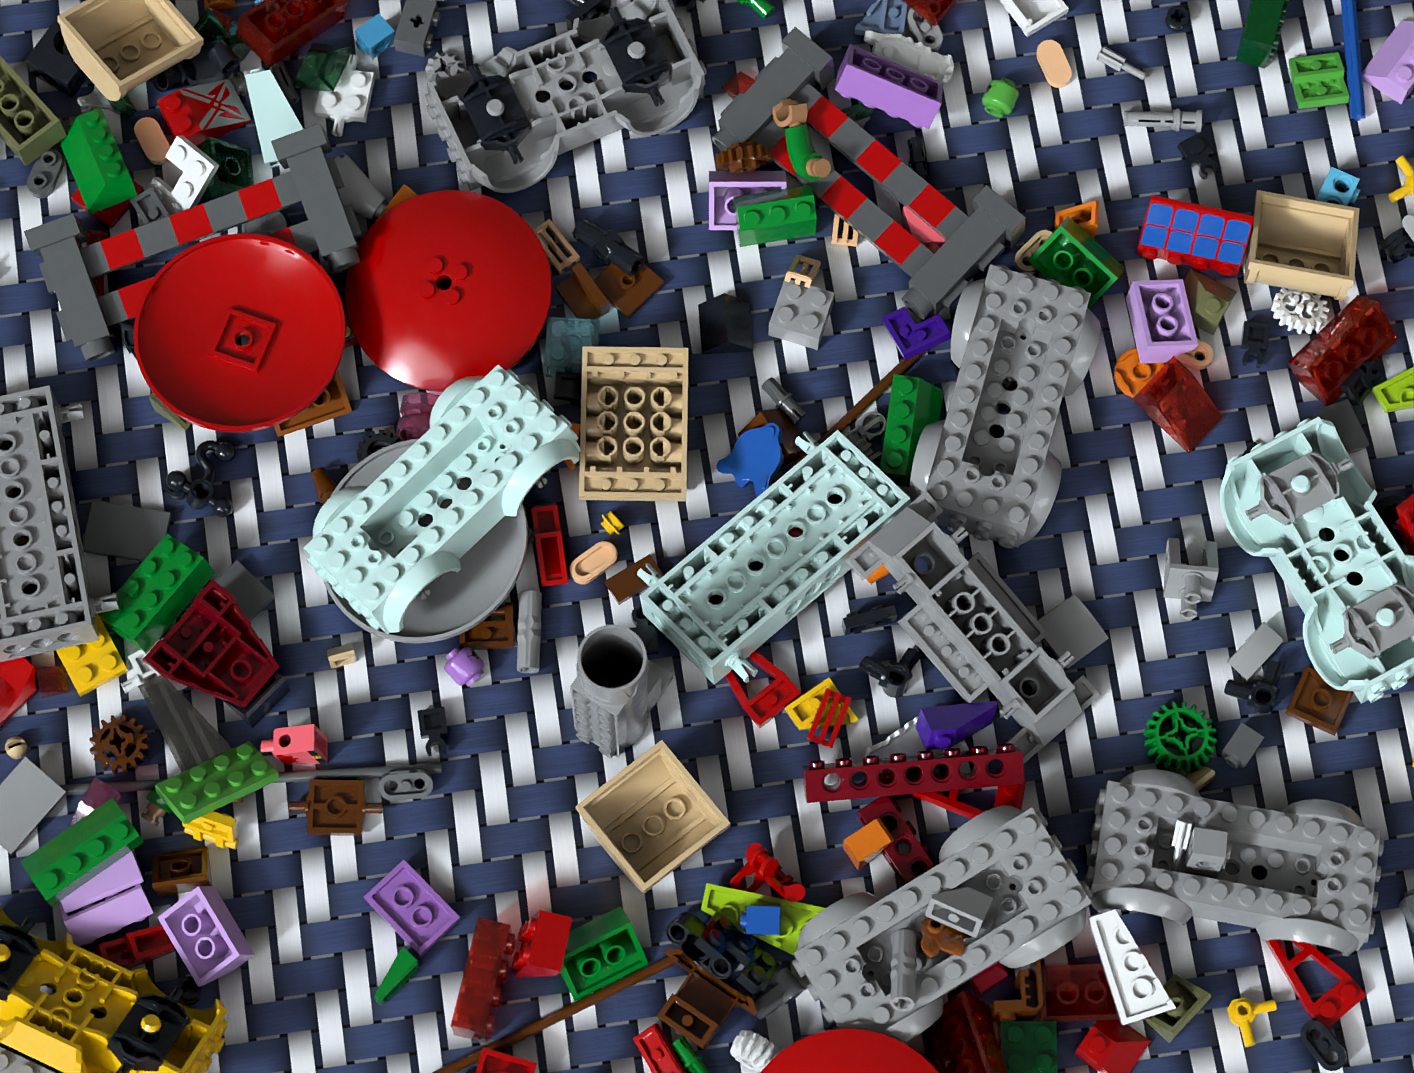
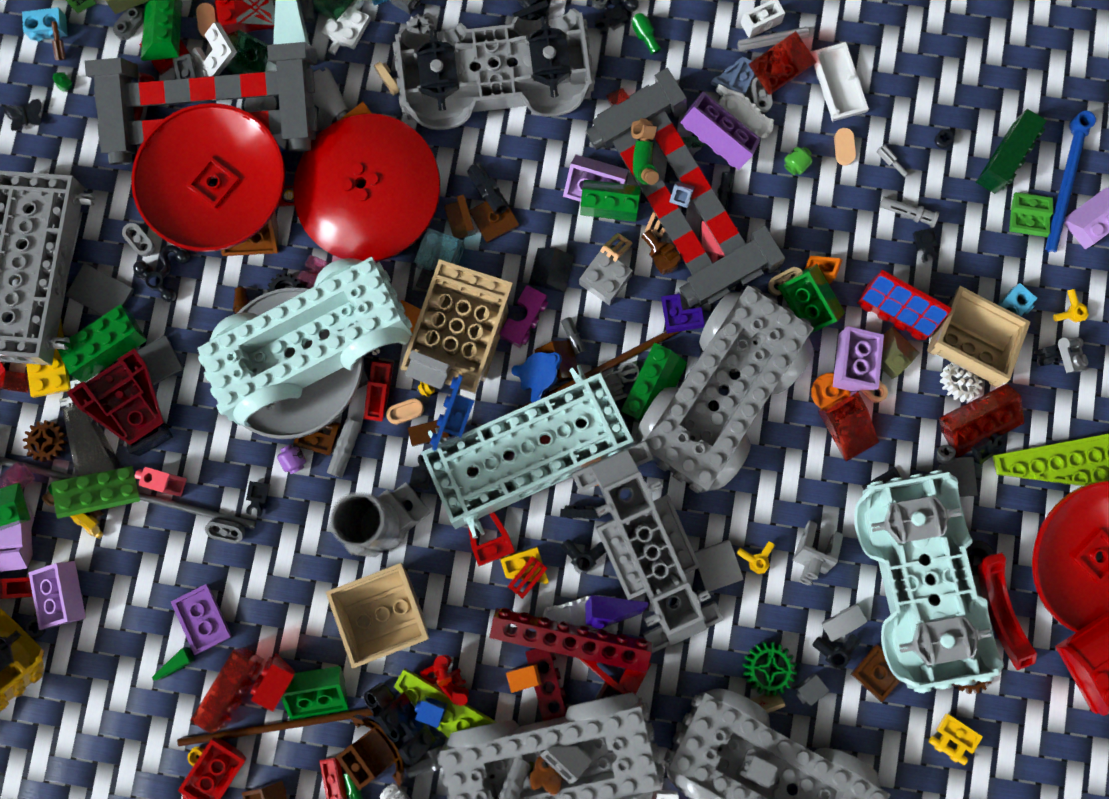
camera: 25 degrees right, 10 degrees up
reddish brown slope [152,846,213,897] -> none
reddish brown plate [289,779,383,836] -> none
tan slope [327,643,357,668] -> none
light nougat tile [533,219,580,274] -> none
reddish brown gear [715,141,772,174] -> none
axle [1170,817,1194,872] -> none
black plate [1240,321,1270,368] -> none
none -> light grey plate [122,223,155,257]
none -> tan plate [374,61,400,96]
none -> light grey panel [405,350,451,389]
none -> blue bracket [430,374,475,451]
none -> magenta arch [499,285,549,348]
none -> reddish brown piece [642,229,682,275]
none -> sand blue slope [669,181,695,208]
none -> yellow piece [736,541,775,574]
none -> dark grey bush [937,445,956,464]

